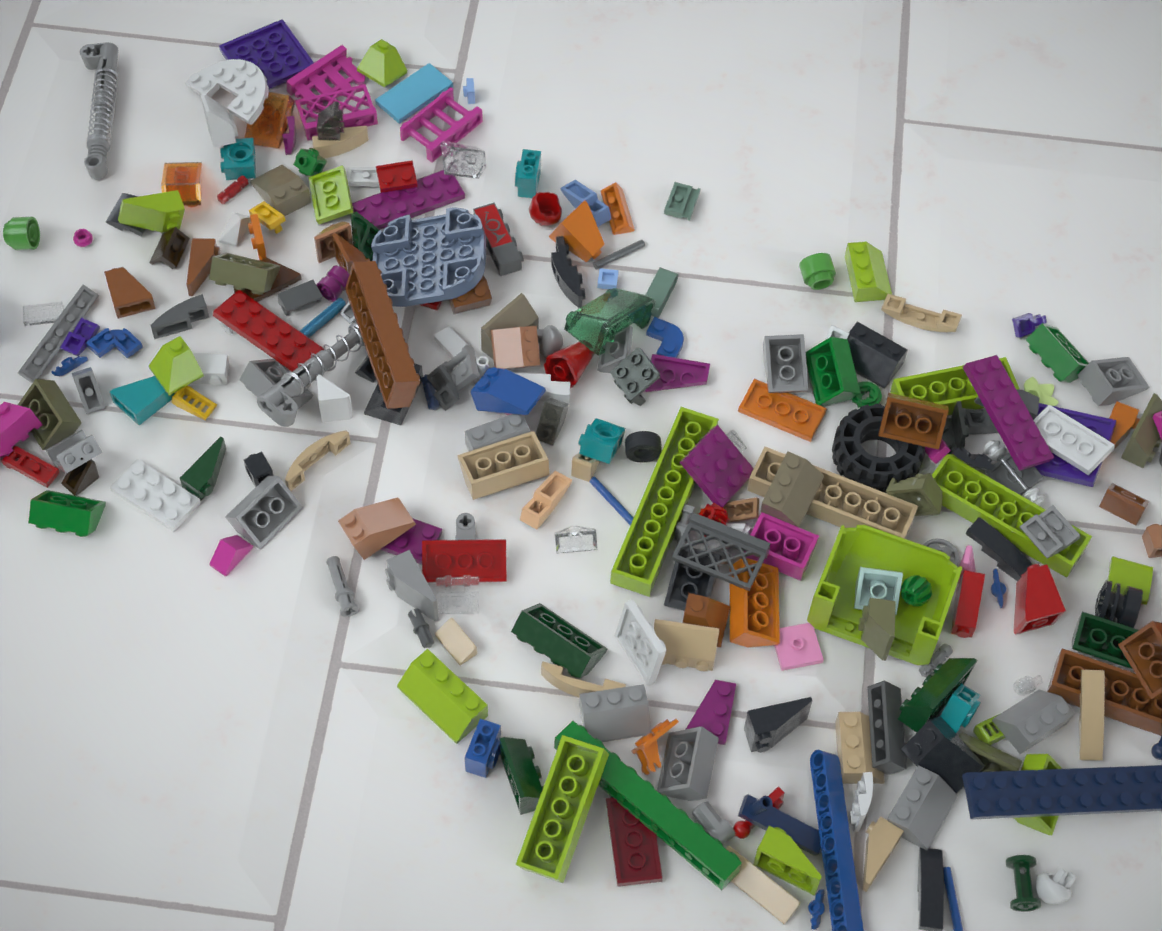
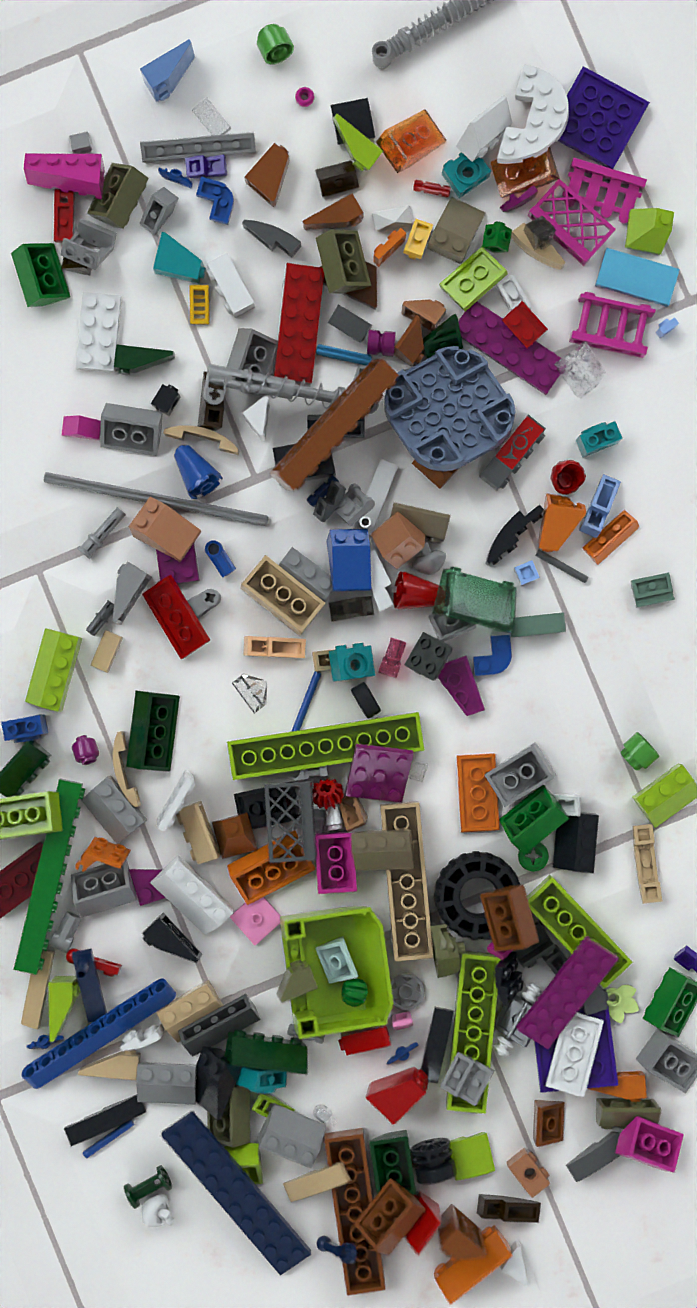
camera: 65 degrees right, 30 degrees up
lime slope [148,336,204,395] -> none
clear plate [436,575,479,614] -> none
none -> light grey axle [44,472,268,526]
none -> magenta head [71,735,99,765]
none -> white slope [150,855,233,935]
none -> blue cone [174,445,223,499]
none -> dark brown slope [198,371,224,431]
none -> blue piece [205,540,236,578]
none -> clear pink piece [378,638,406,678]

